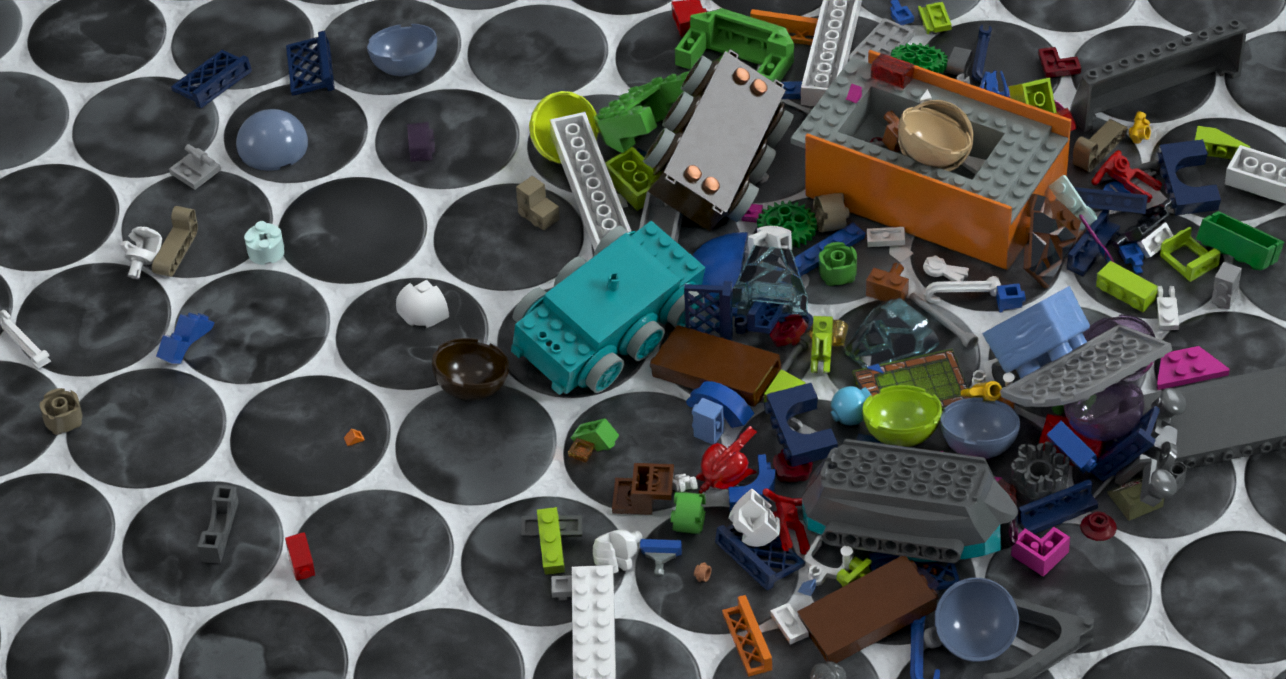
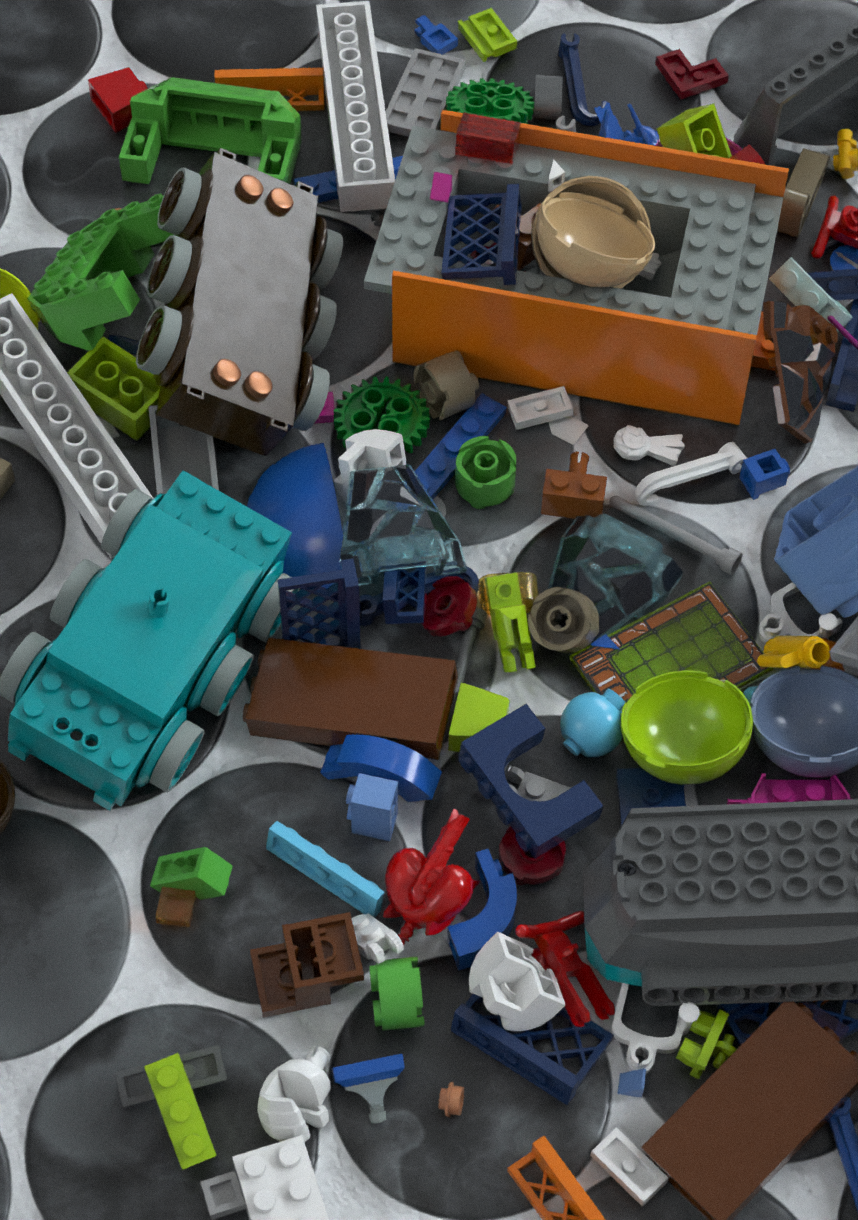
camera: 20 degrees left, 10 degrees up
none -> medium azure plate [266,821,385,918]
none -> dark blue fence [441,184,522,285]
none -> dark tan brick [528,587,599,653]

